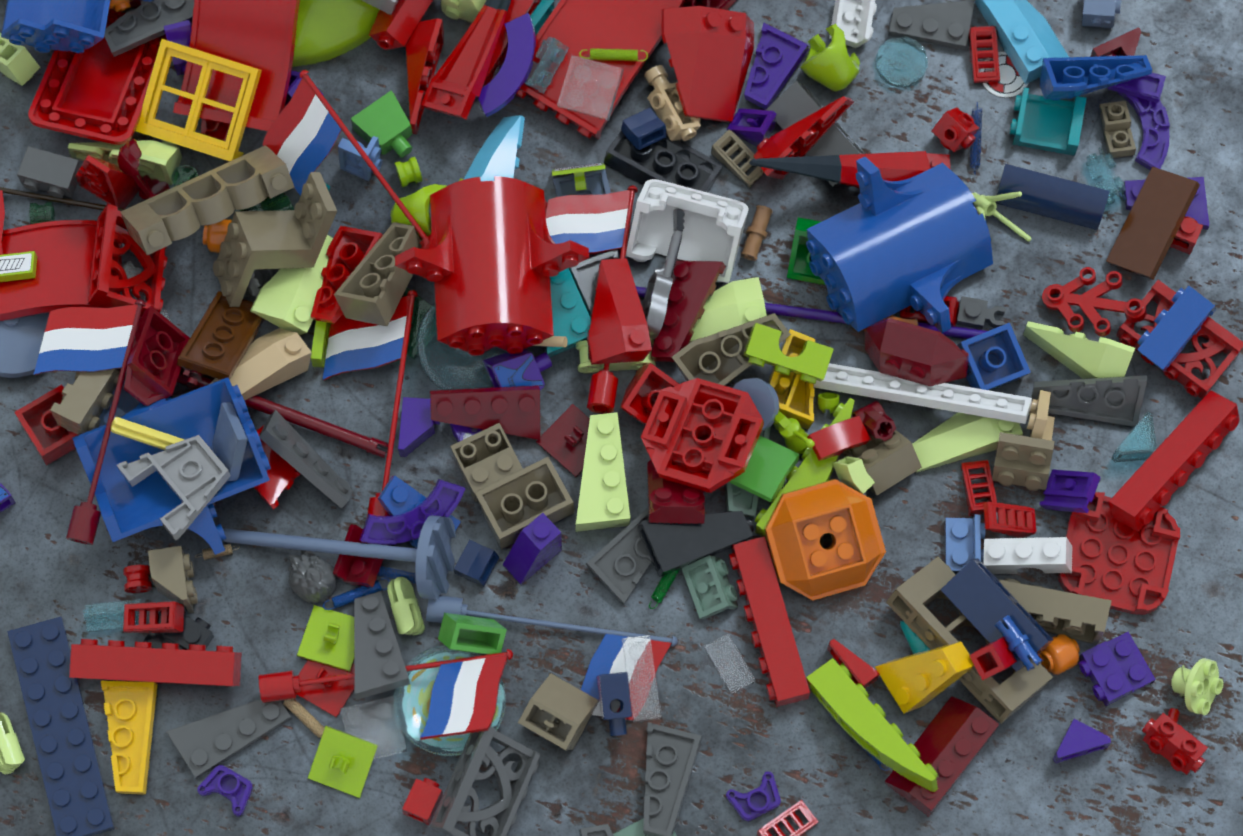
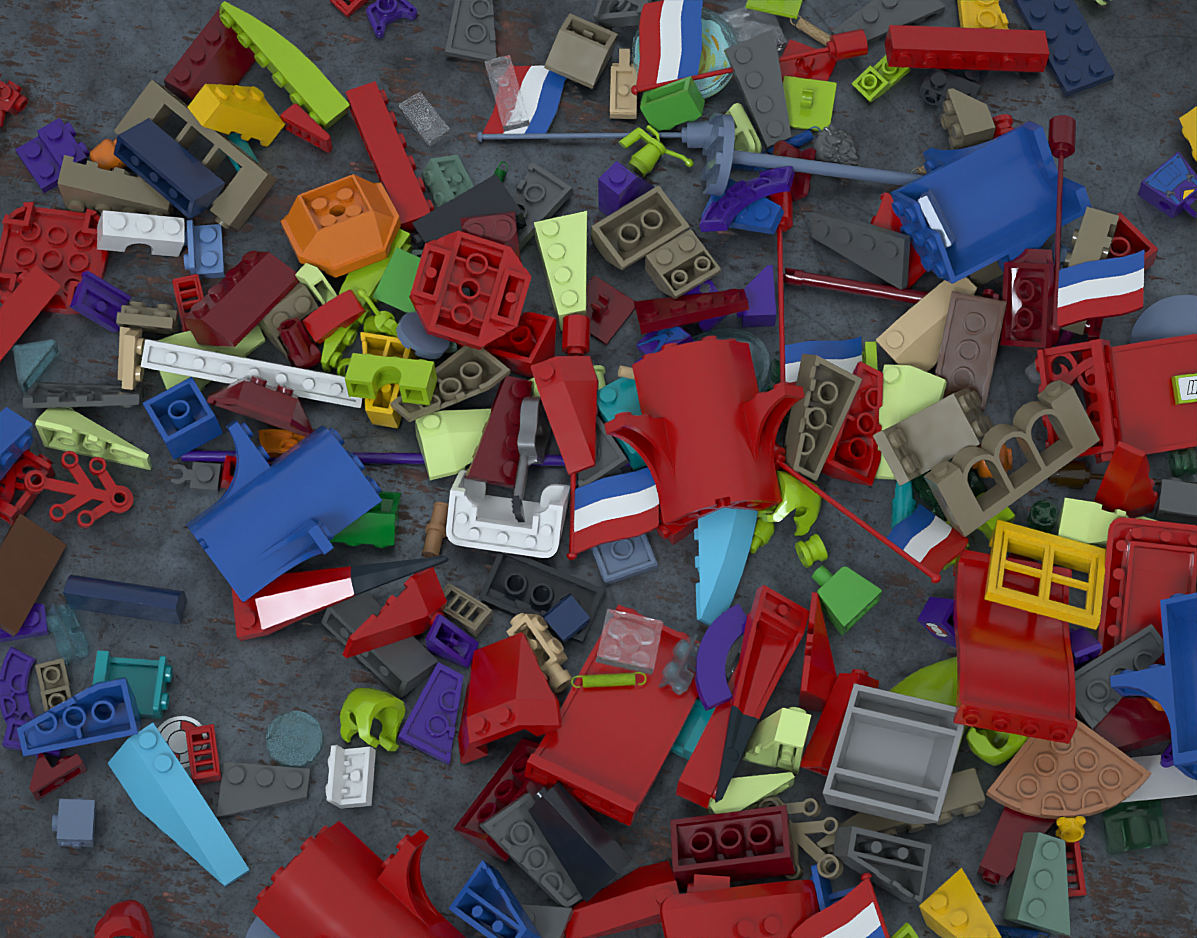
camera: 175 degrees right, 5 degrees down
clear light blue hinge [83,599,141,632] -> none
light yellow axle [111,417,184,450] -> none
light grey wing [116,435,231,540] -> none
dark red piece [118,138,170,200] -> none
red slope [123,601,184,633] -> none
medium blue bracket [338,136,382,181] -> none
dark blue piece [454,539,499,586] -> none
lime piece [552,163,606,191] -> none
dark blue torso [597,672,632,736] -> none
red brick [931,107,979,152] -> none
red brick [969,637,1017,681] -> none
blue piece [970,102,982,174] -> none
yellowish green plant [972,191,1031,242] -> none
red slope [983,502,1036,538] -> none
blue pin [995,615,1043,671] -> none
dark purple slope [1053,719,1111,764] -> none
none -> dark red slope [183,251,300,347]
none -> tan hinge [610,49,637,119]
none -> lime piece [618,125,694,177]
none -> lime slope [852,55,910,103]

